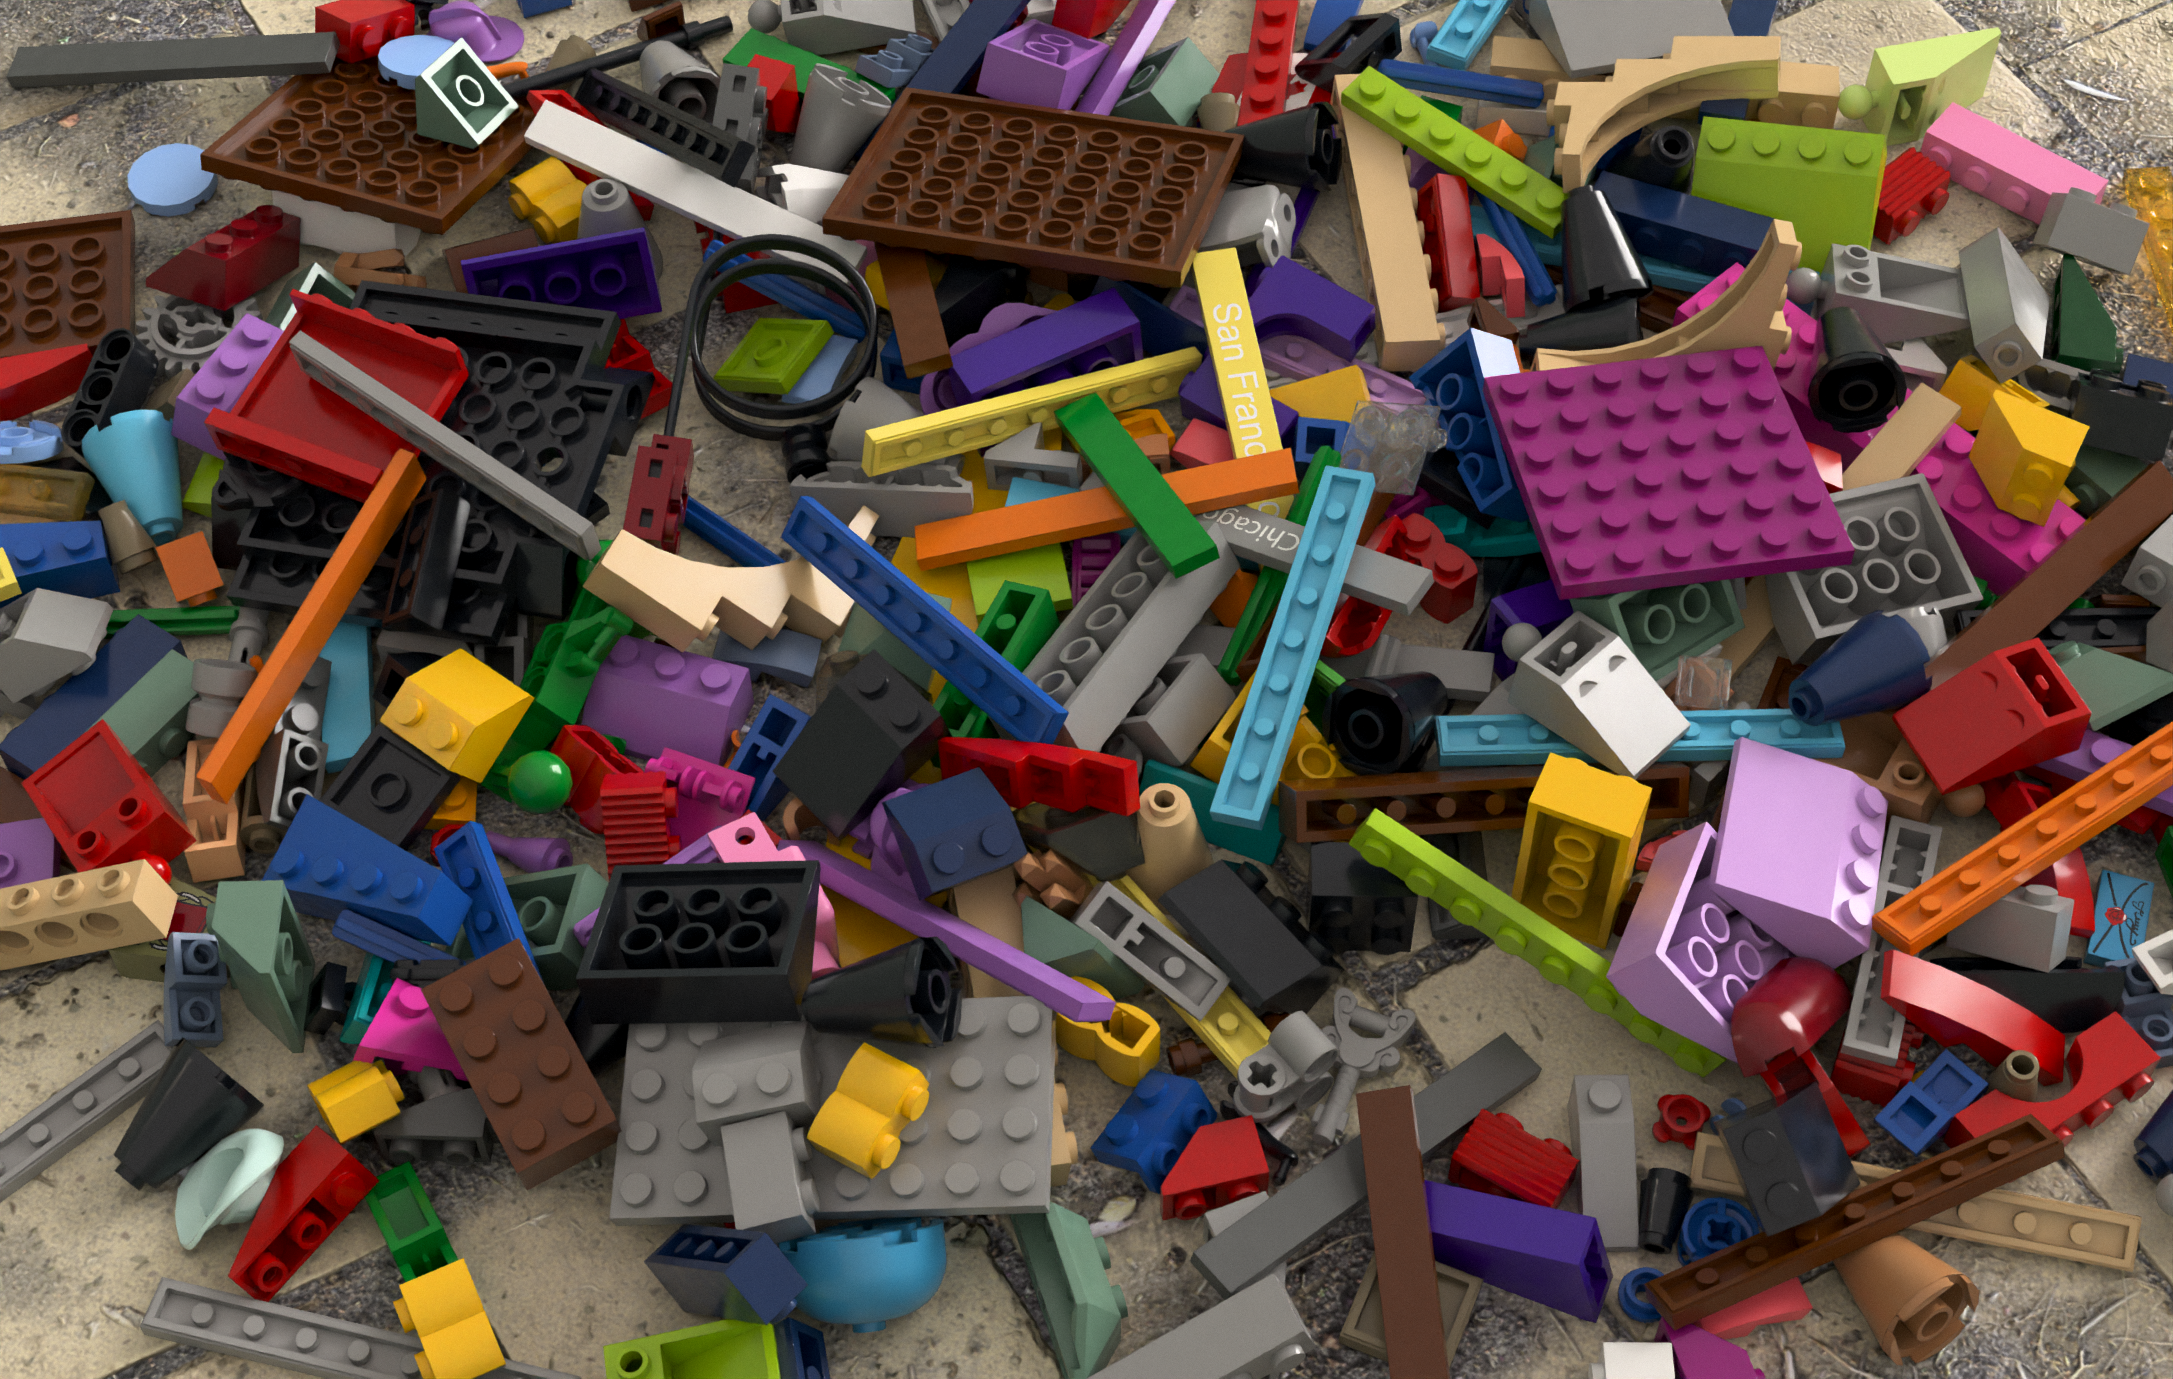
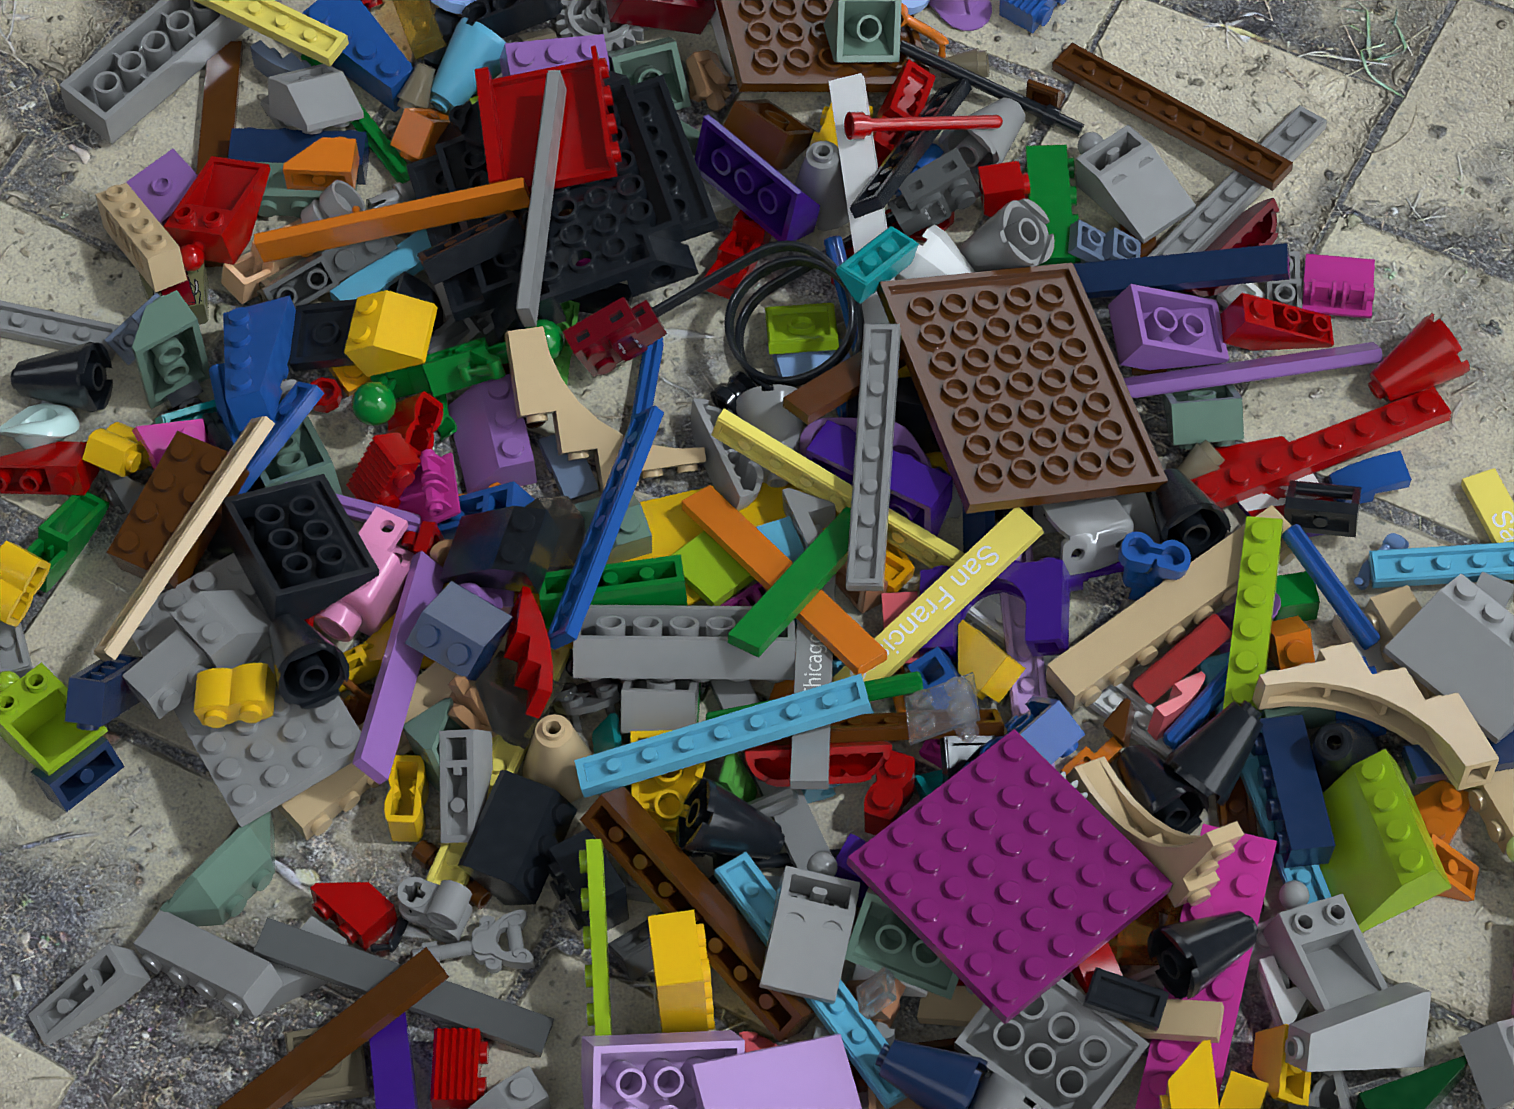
camera: 60 degrees right, 5 degrees up
medium lavender cone [486,831,573,873] -> none
dark azure cylinder [777,1217,947,1333] -> none
blue bracket [1090,1069,1217,1194] -> none
red brick [1873,147,1951,245] -> none
none -> tan tile [93,416,275,661]
none -> orange slope [283,136,360,191]
none -> teal slope [836,226,919,304]
none -> red piece [844,112,1003,140]
none -> light grey tile [846,324,901,591]
none -> black tile [1083,967,1169,1032]
none -> blue piece [1118,531,1191,601]

